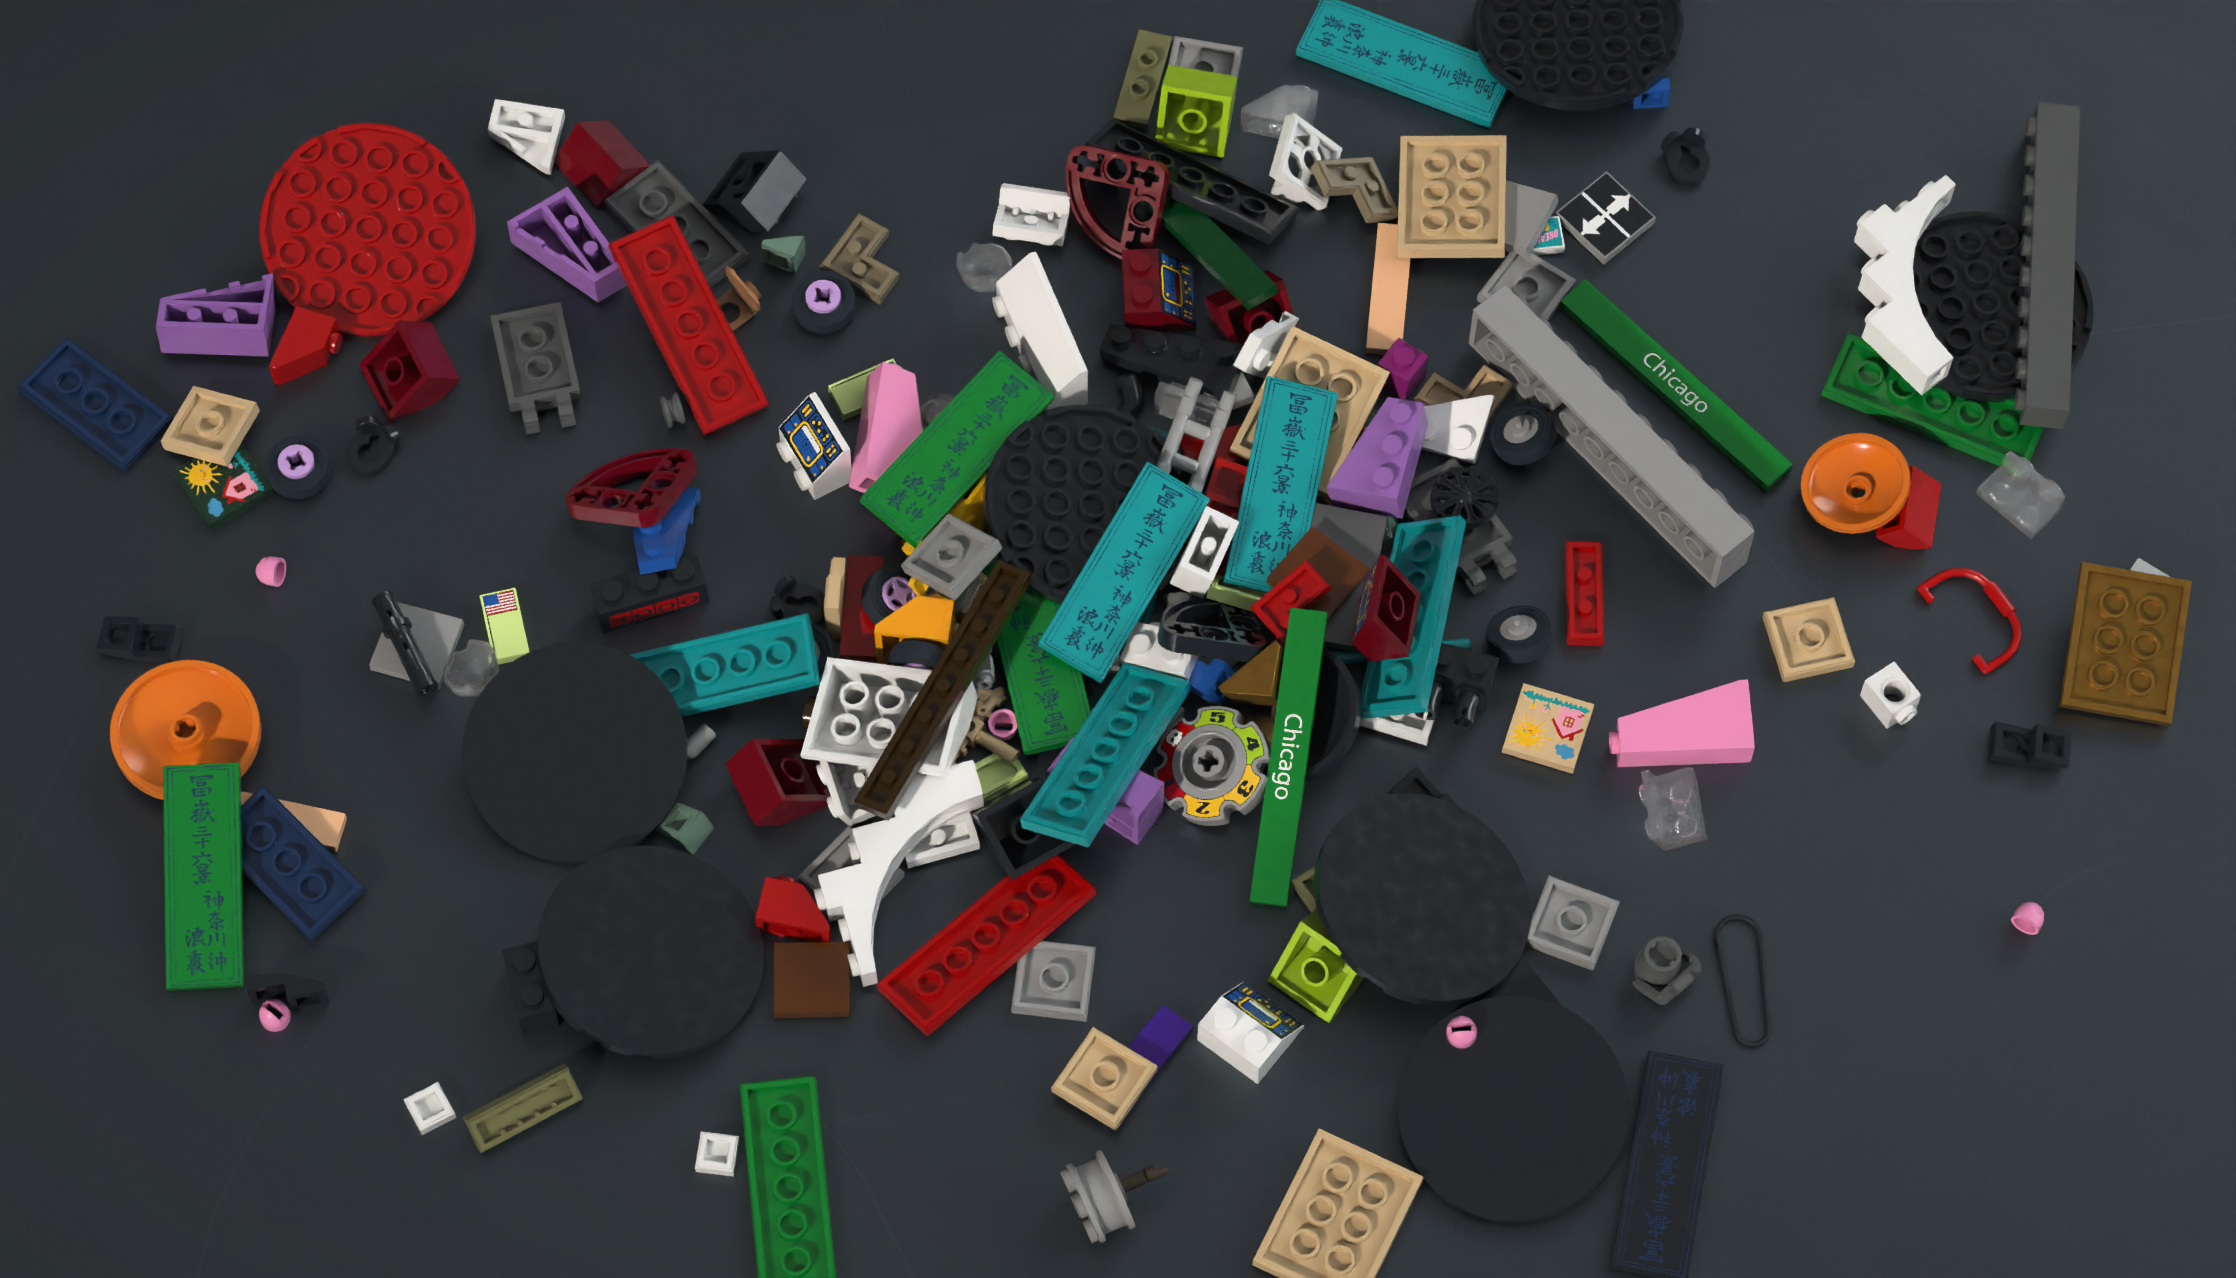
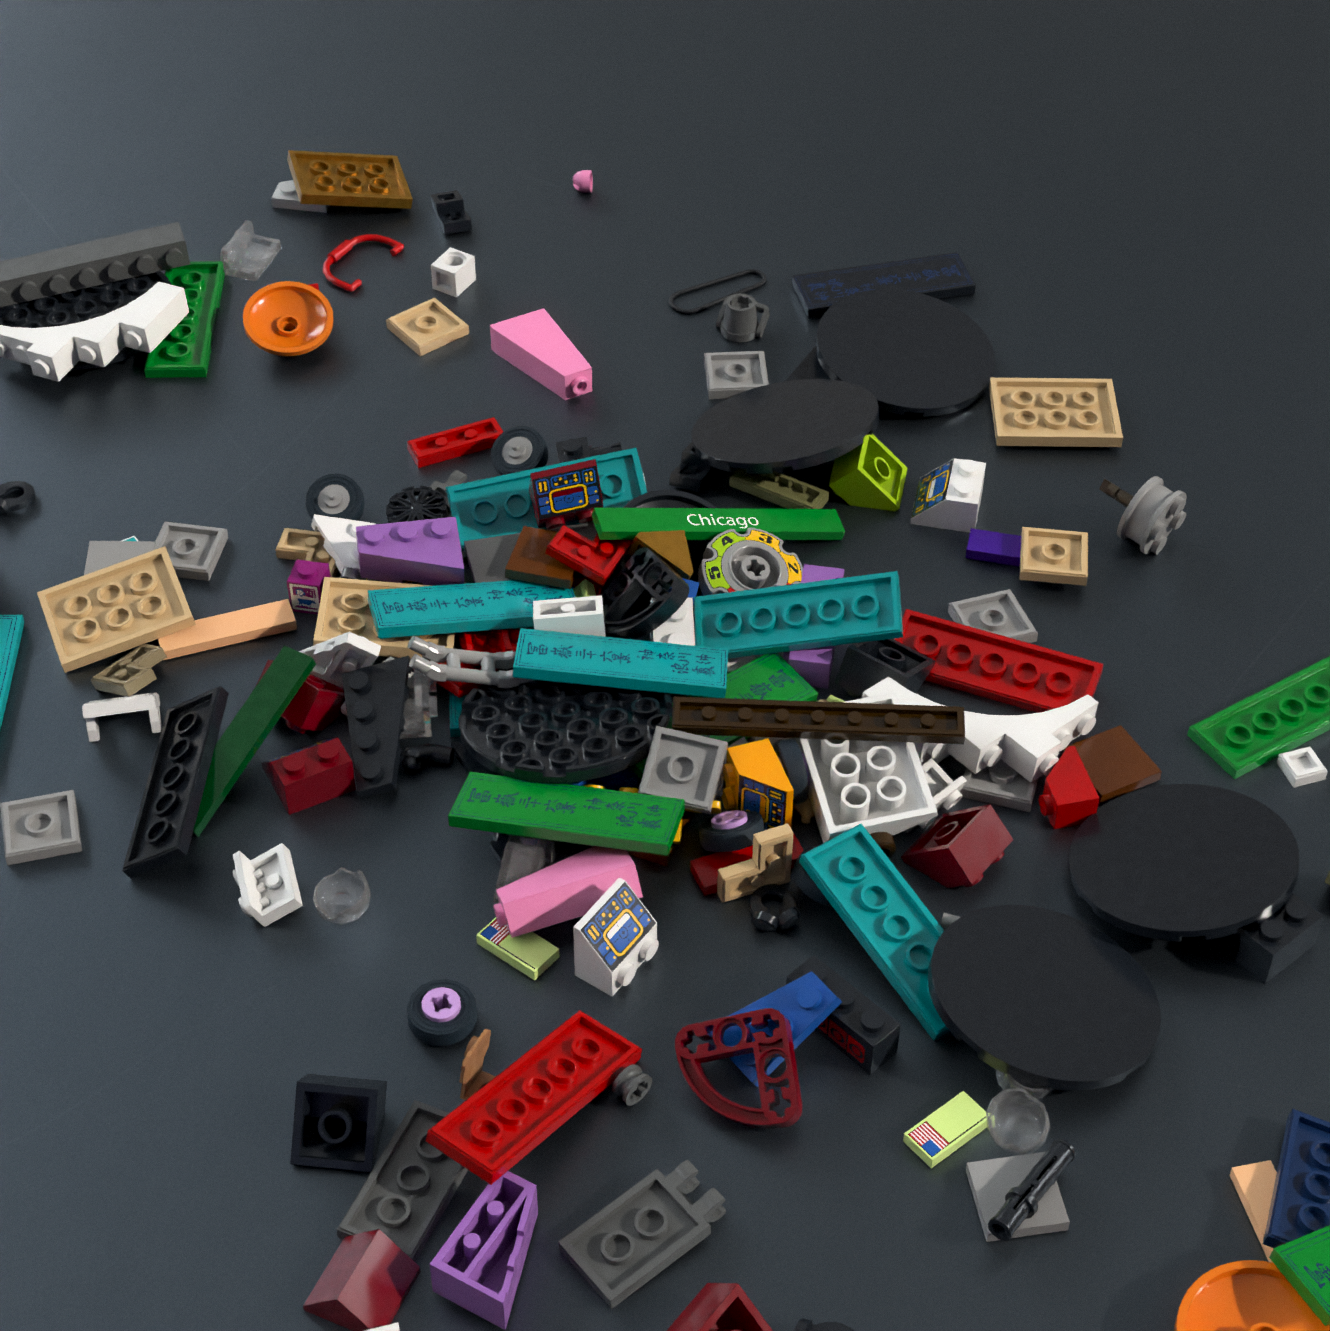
camera: 115 degrees left, 20 degrees down
sand green slope [656,802,714,855] -> none
sand green slope [761,236,806,274] -> none
dark tan tile [820,213,900,305] -> none
white slope [992,251,1088,411] -> none
dark red beam [1066,145,1169,259] -> none
olive plate [1113,29,1173,131] -> none
lime slope [1155,65,1238,158] -> none
clear slope [1240,84,1319,139] -> none
bright pink hinge [1446,1016,1477,1049] -> none
light grey brick [1469,285,1755,588] -> none
tan tile [1502,683,1595,774] -> none
black tile [1555,171,1656,265] -> none
green tile [1559,279,1793,492] -> none
clear bracket [1639,766,1707,851] -> none

